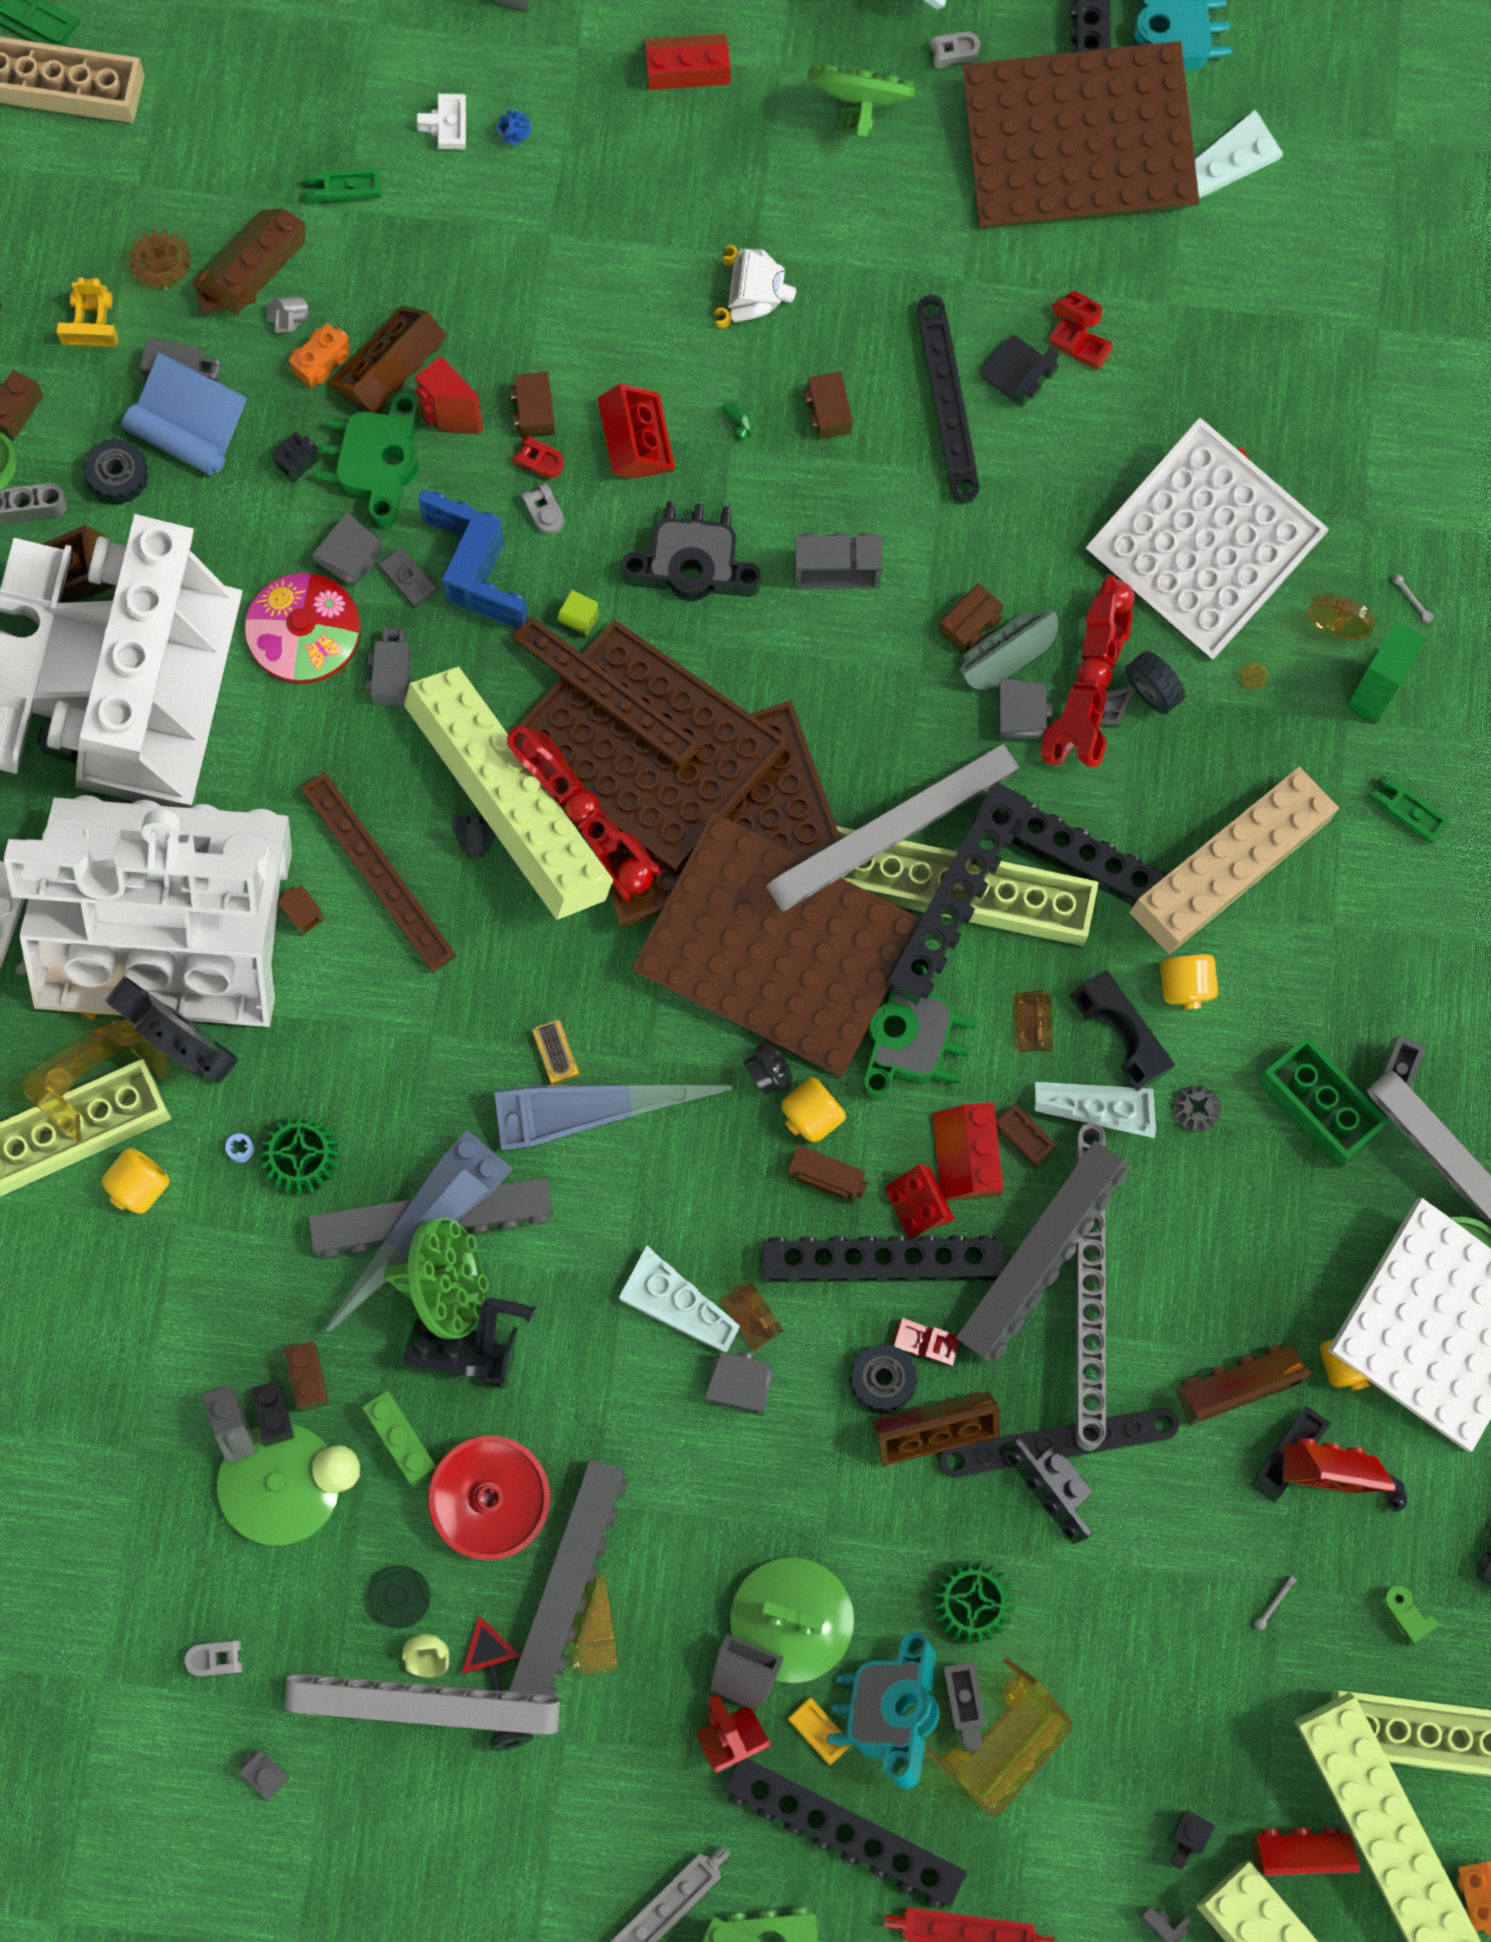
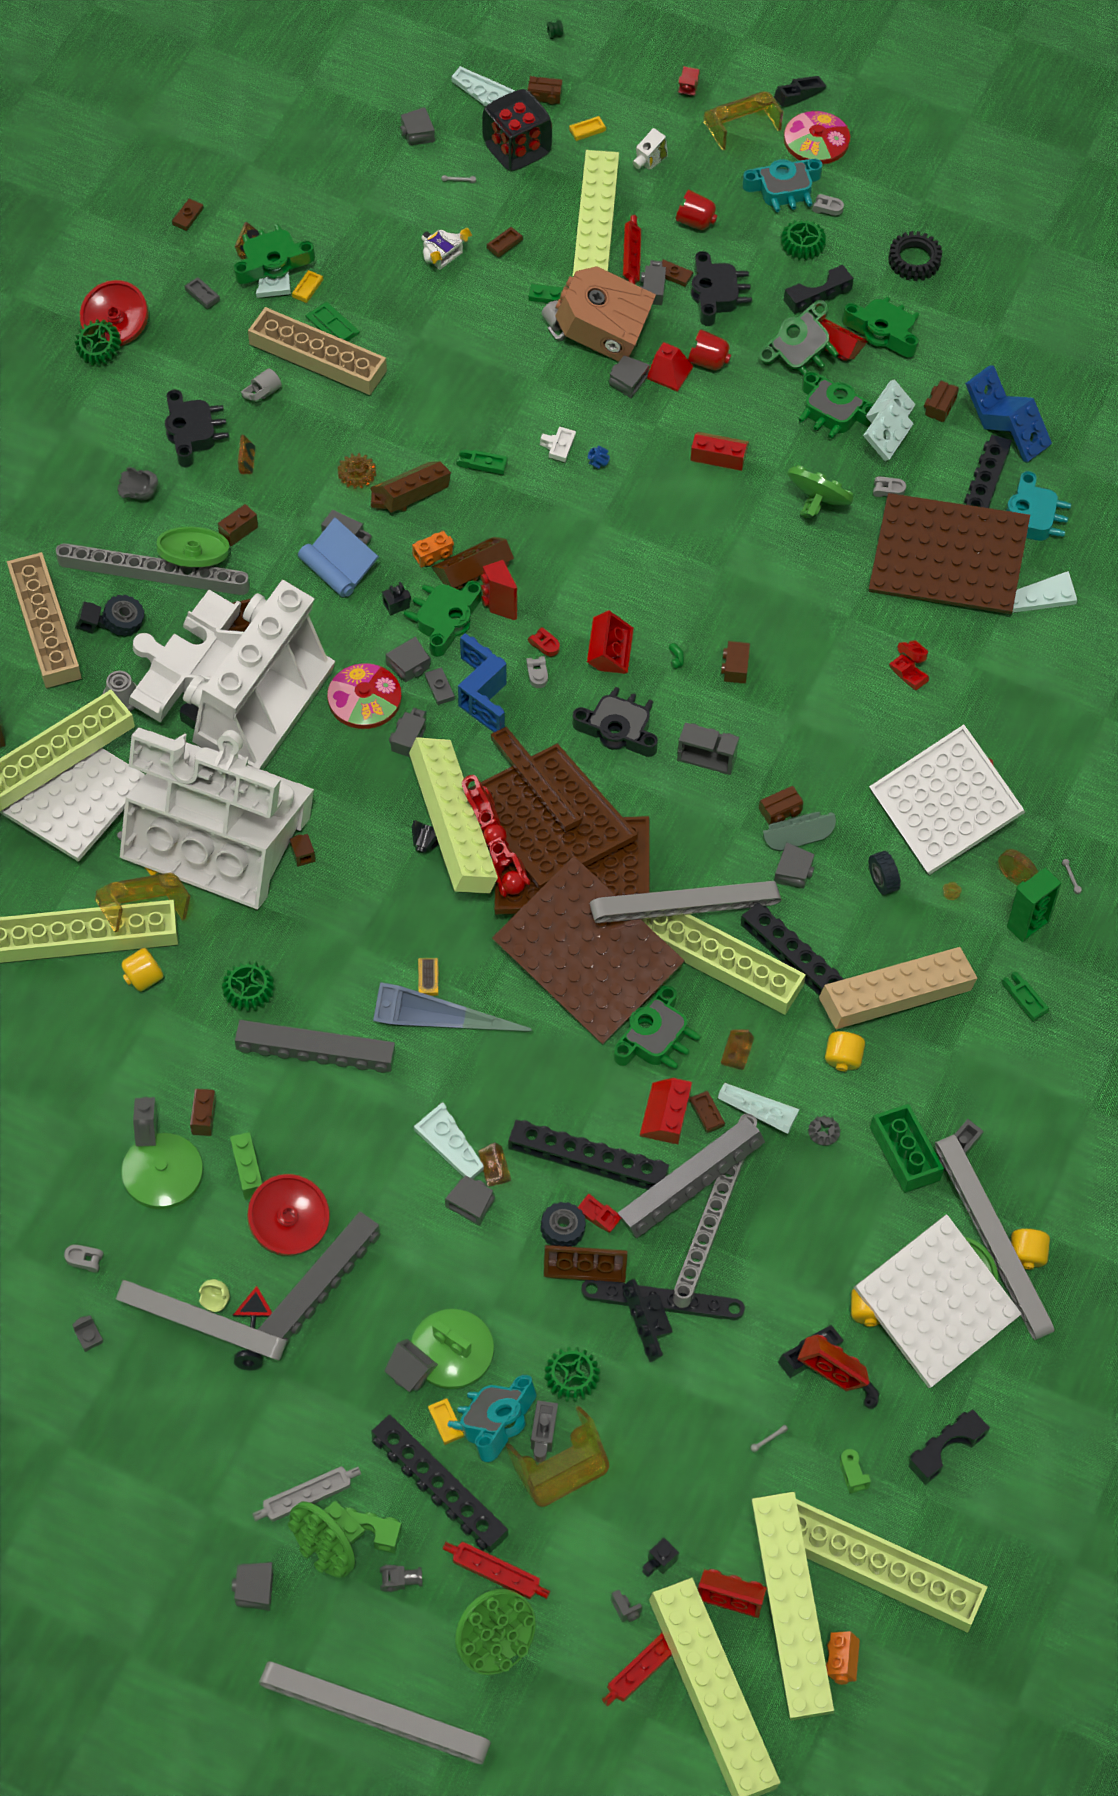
camera: 20 degrees right, 15 degrees down
yellow tile [57,278,119,348] -> none
black wheel [83,438,148,505] -> none
black piece [105,976,239,1084] -> none
light blue bush [225,1133,254,1163] -> none
black plate [251,1381,295,1447] -> none
light grey piece [267,296,308,333] -> none
reddish brown plate [301,772,456,973] -> none
yellowish green hair [312,1445,360,1494] -> none
sand blue plate [326,1130,513,1331] -> none
dark green tile [369,1565,431,1629] -> none
bright green bracket [383,1217,488,1339] -> none
black plate [402,1298,536,1389] -> none
reddish brown brick [510,371,555,438] -> none
lime piece [557,590,599,636] -> none
clear yellow slope [572,1575,619,1676] -> none
red bracket [695,1694,771,1773] -> none
white torso [715,245,796,329] -> none
black piece [743,1043,792,1095] -> none
yellow head [781,1077,846,1143] -> none
reddish brown window [787,1145,868,1204] -> none
red bracket [885,1163,955,1240] -> none
black brick [886,782,1029,1006] -> none
black plate [917,294,979,503] -> none
black bracket [980,335,1060,407] -> none
red piece [1041,575,1134,767] -> none
black arch [1069,970,1175,1092] -> none
dark grey piece [1100,686,1135,727] -> none
reddish brown slope [1176,1344,1311,1426] -> none

